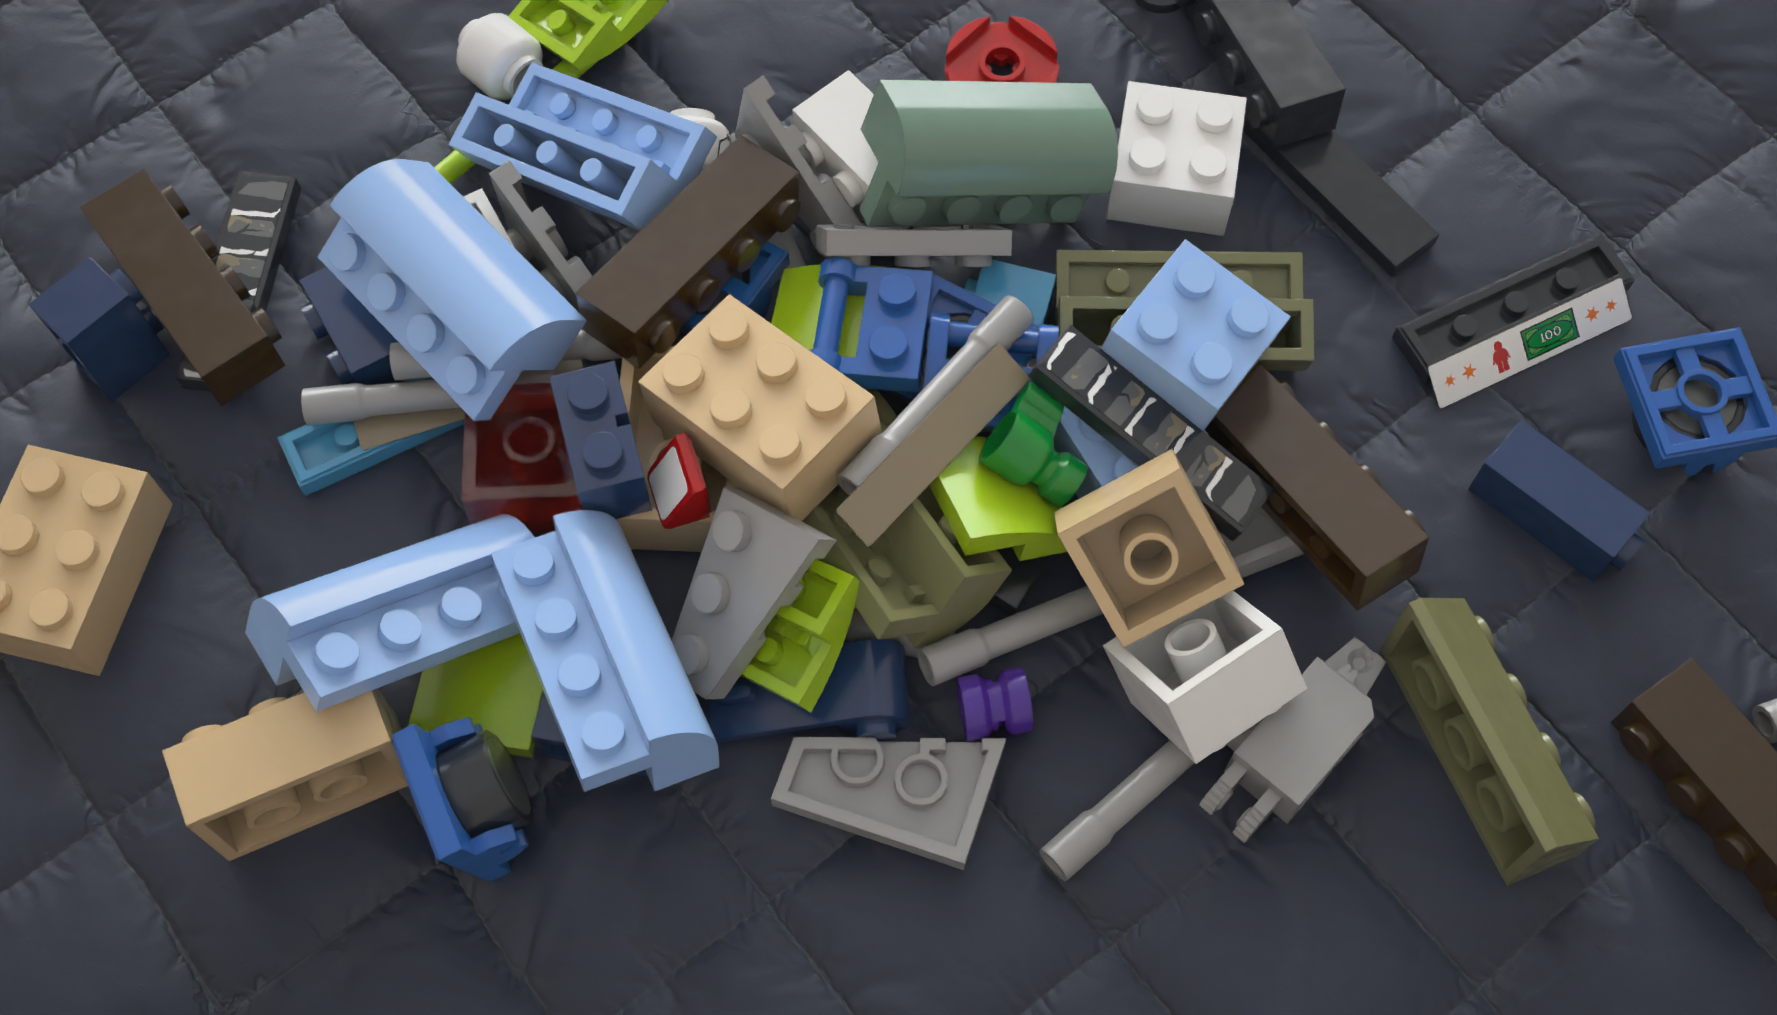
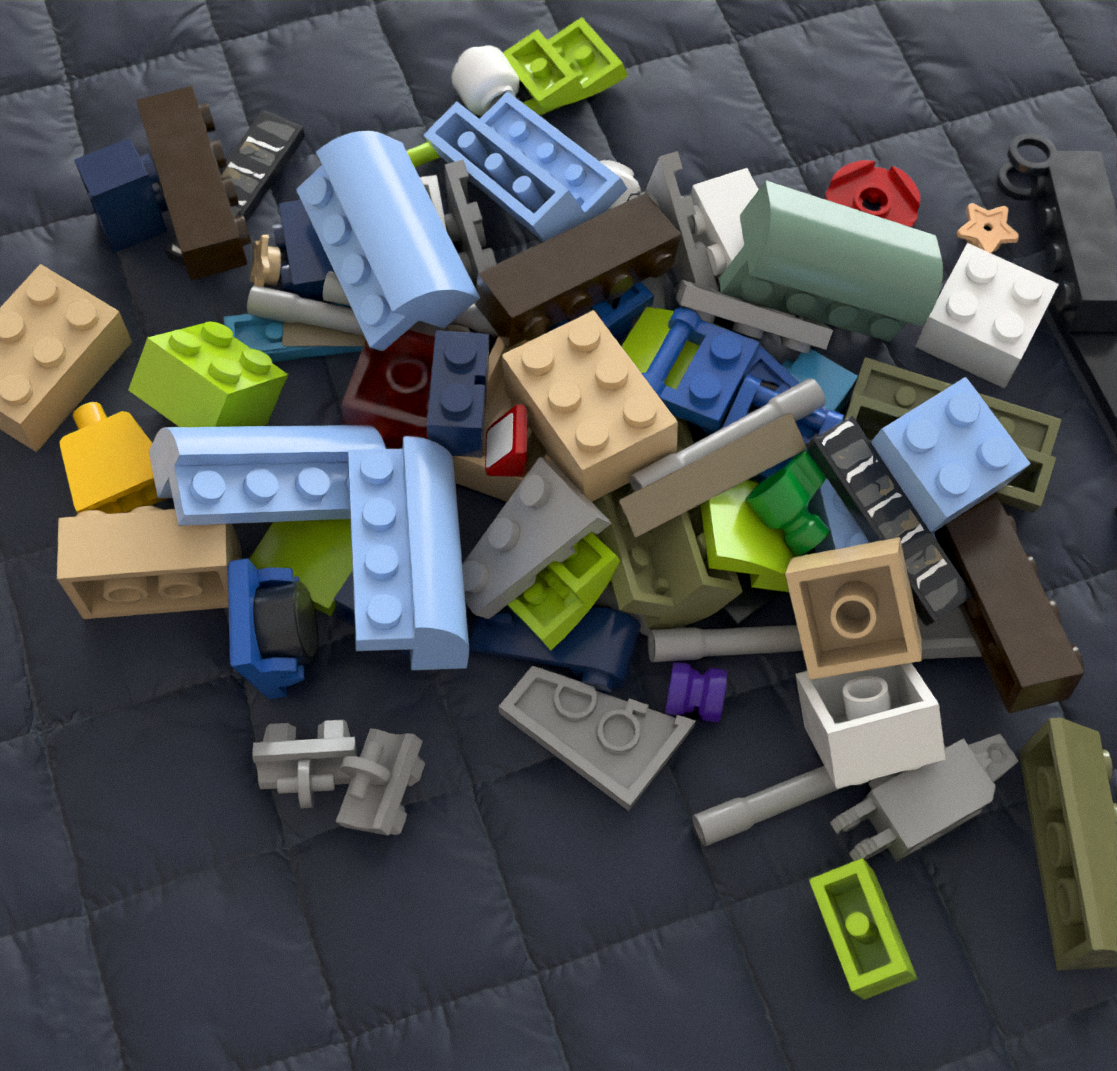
camera: 15 degrees right, 0 degrees up
none -> yellow torso [59,402,167,514]
none -> lime brick [128,321,288,427]
none -> tan plate [250,235,281,287]
none -> light grey hips [252,720,358,808]
none -> light grey hips [336,728,426,835]
none -> lime brick [809,858,918,1000]
none -> light nougat plate [956,203,1019,254]

